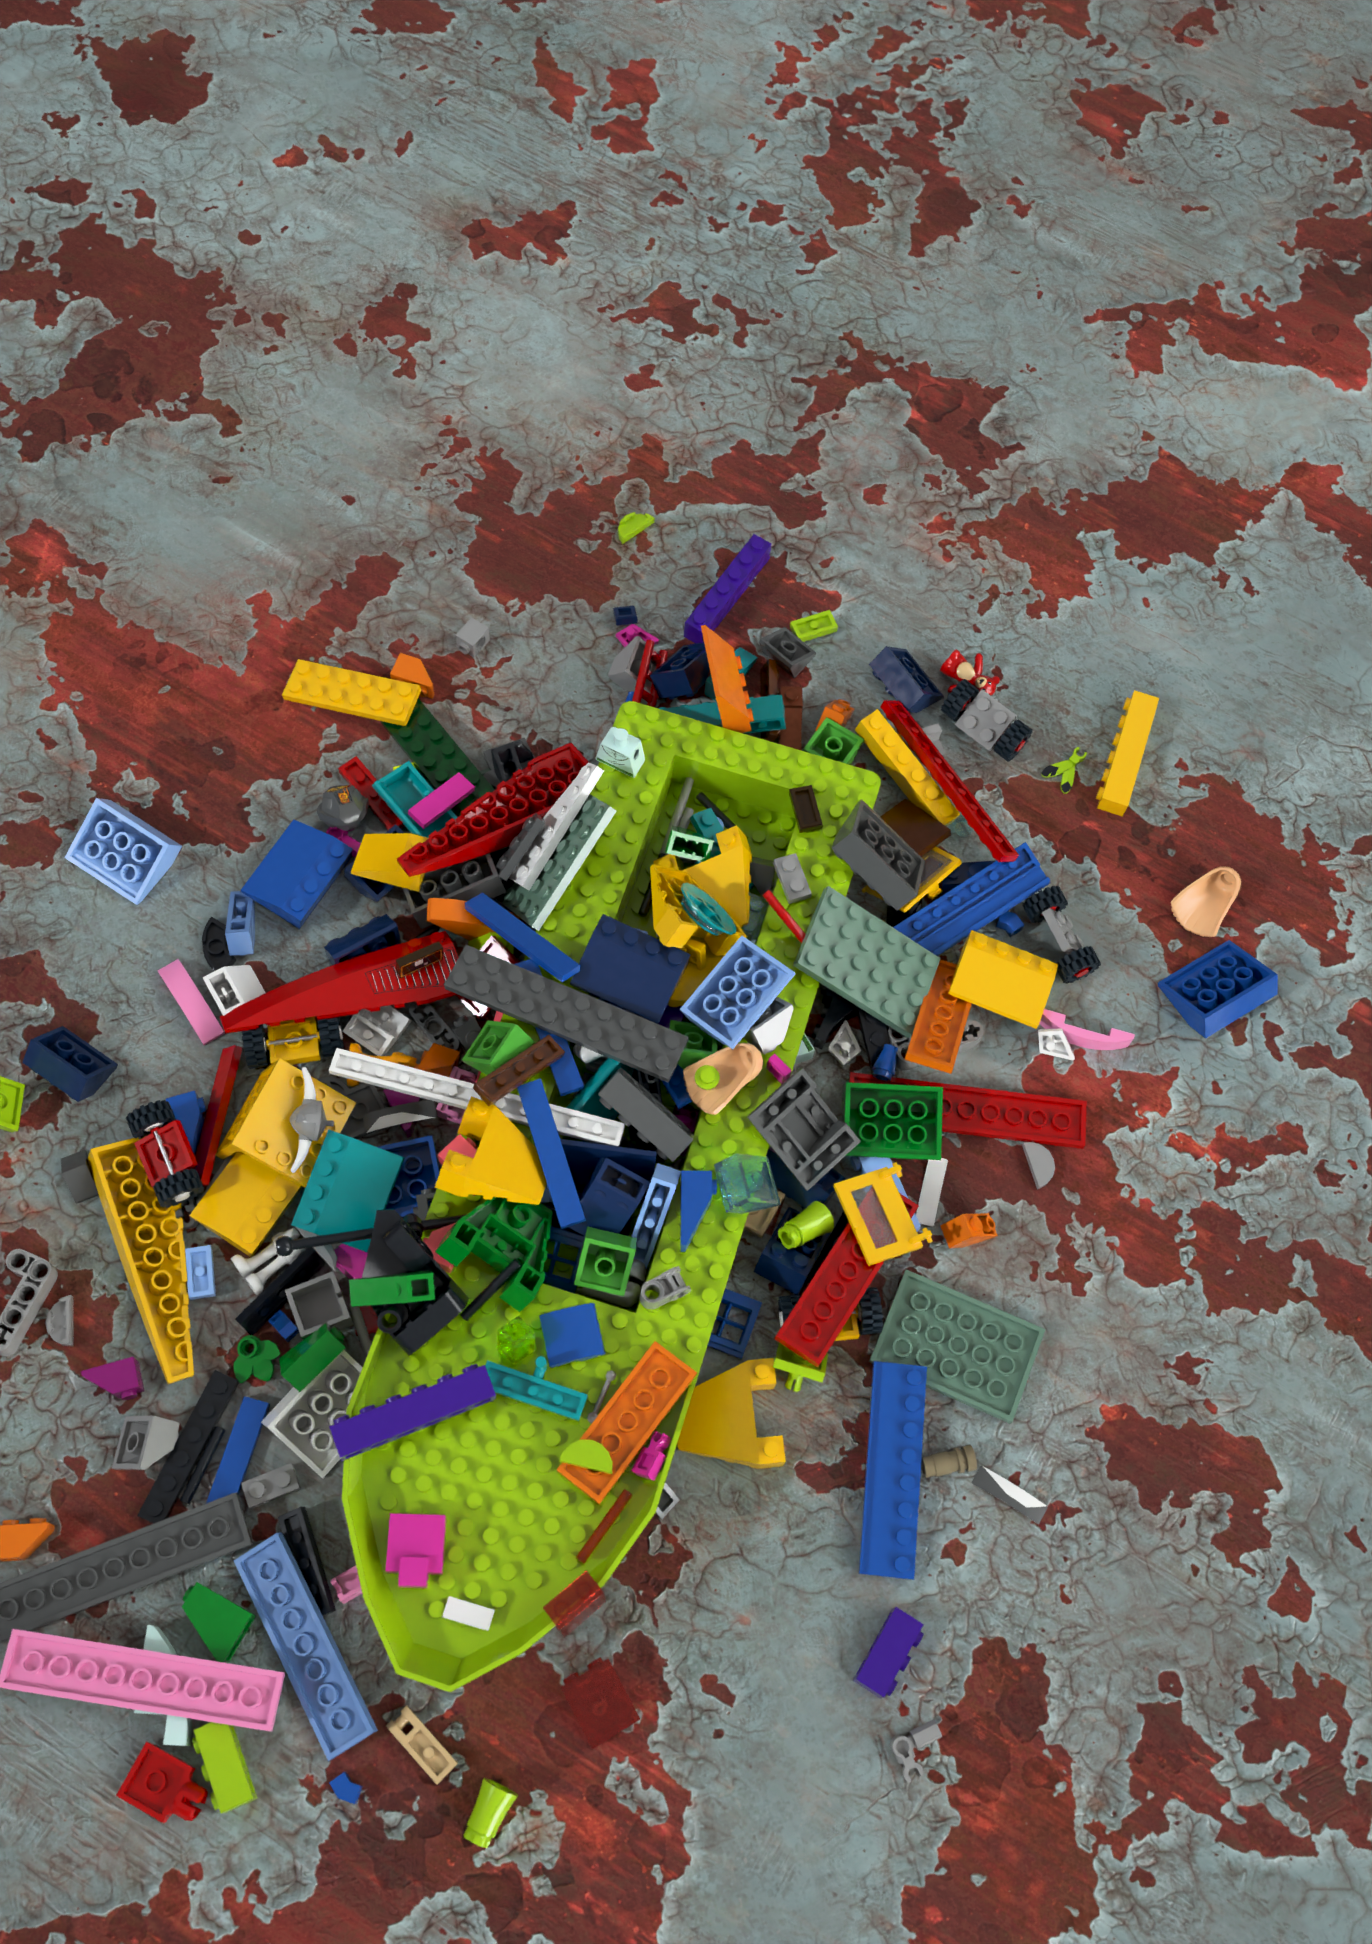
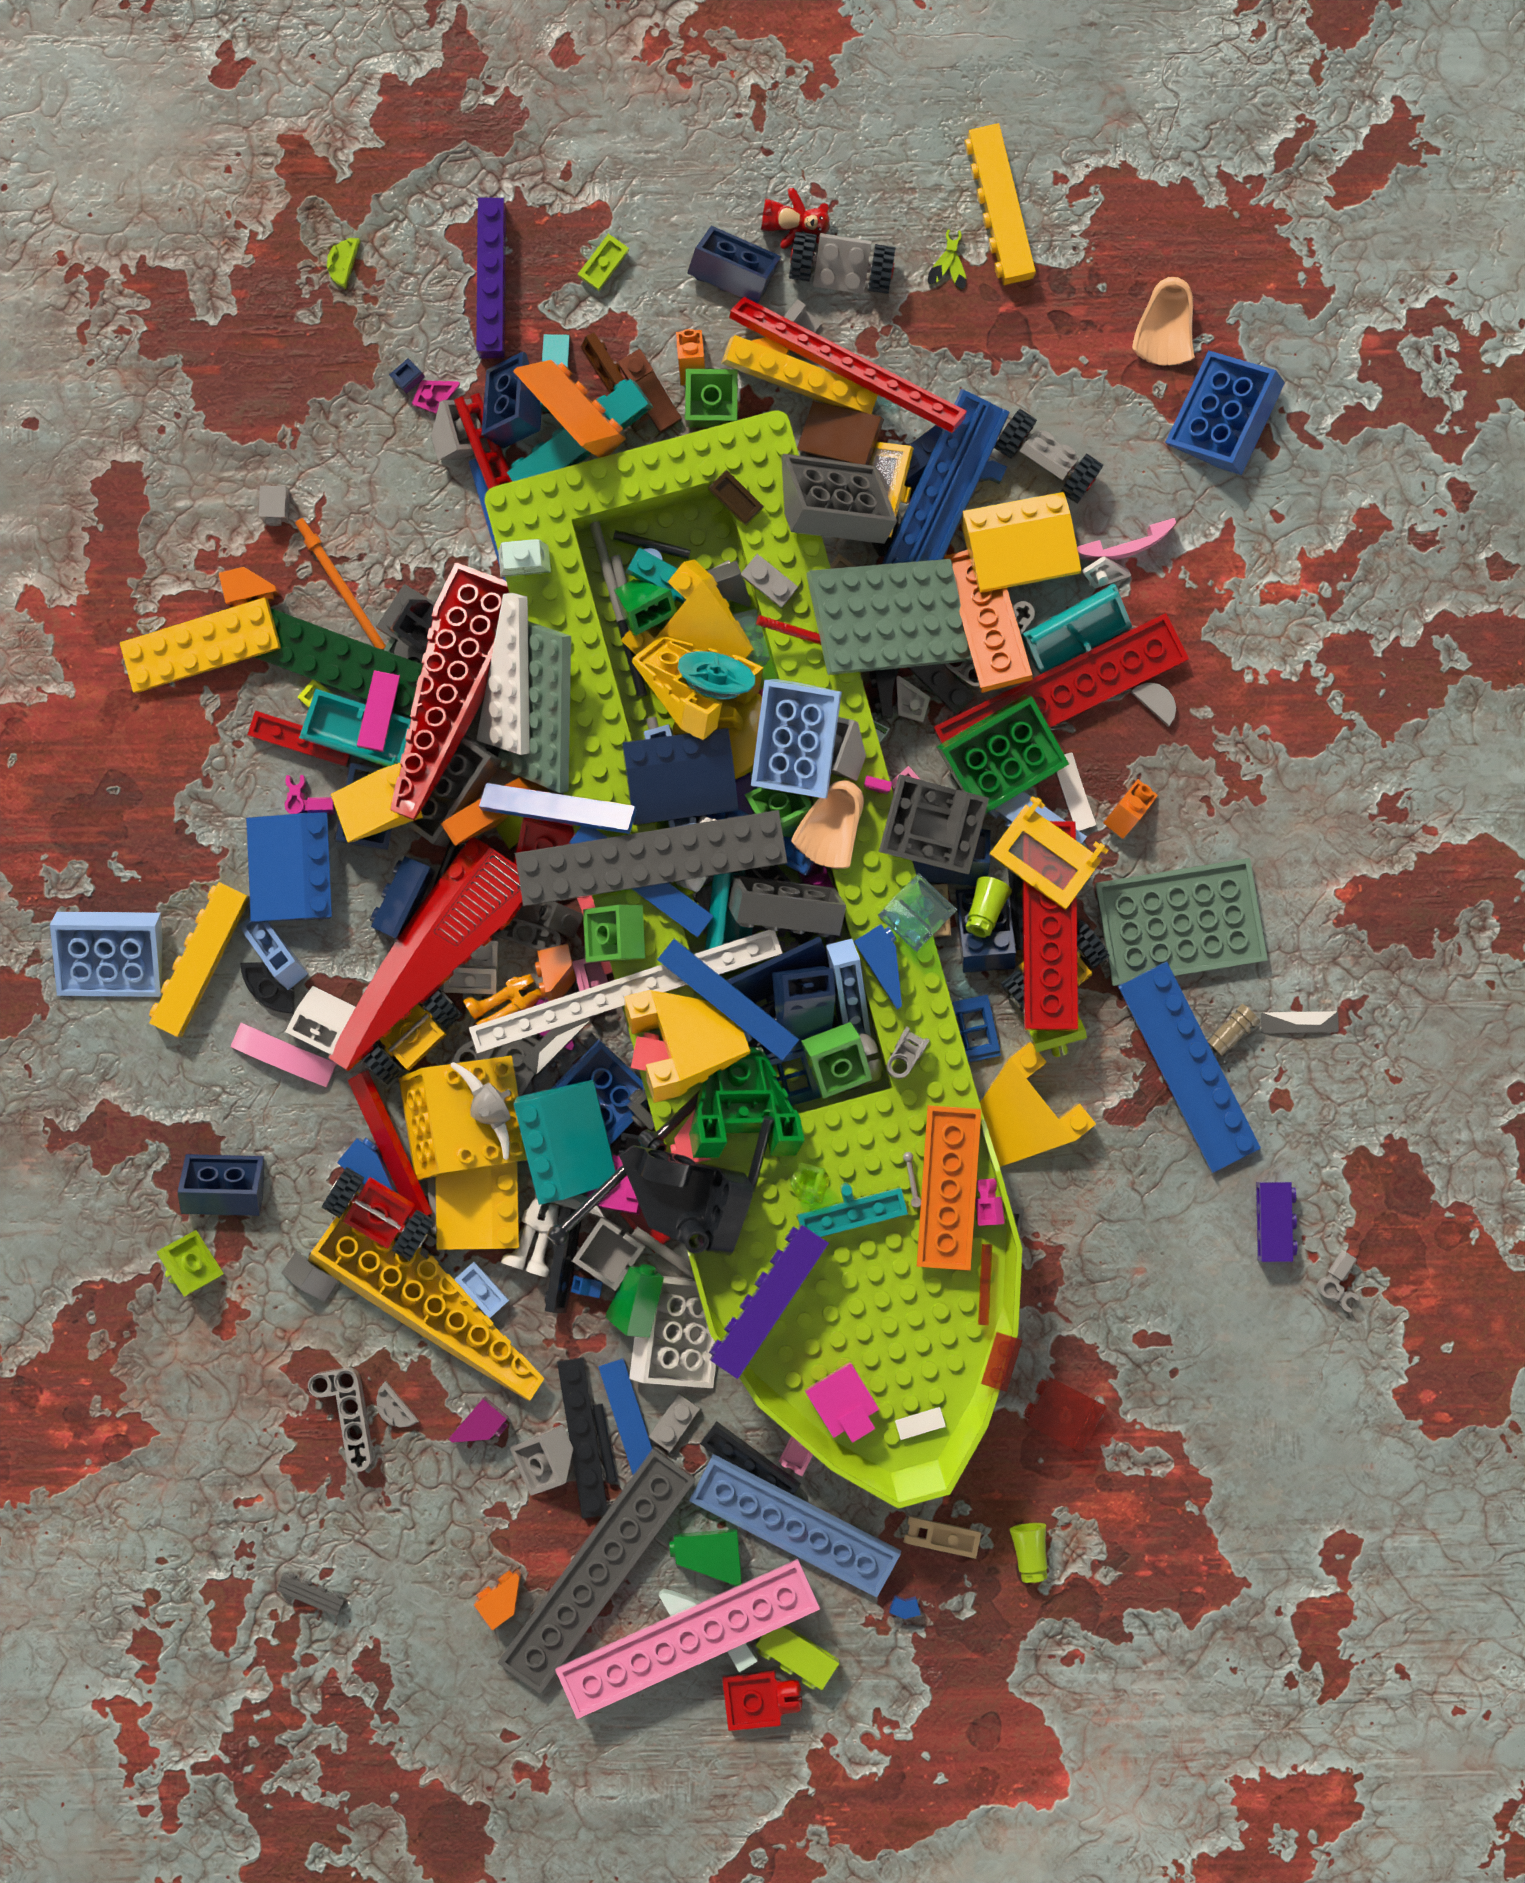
camera: 25 degrees left, 20 degrees up
green plate [234,1335,281,1384] -> none
dark grey helmet [317,785,369,831] -> none
green slope [349,1270,435,1307] -> none
dark brown tile [396,942,443,978] -> none
reddish brown tile [473,1035,565,1106] -> none
dark grey wing [495,813,545,881] -> none
blue slope [539,1303,605,1368] -> none
lime tile [559,1439,612,1474] -> none
lime plate [695,1065,720,1090] -> none
dark grey slope [759,627,816,679] -> none
blue cone [872,1044,898,1081] -> none
none -> yellow brick [149,882,250,1037]
none -> orange bar [295,518,386,650]
none -> teal container [1021,584,1132,674]

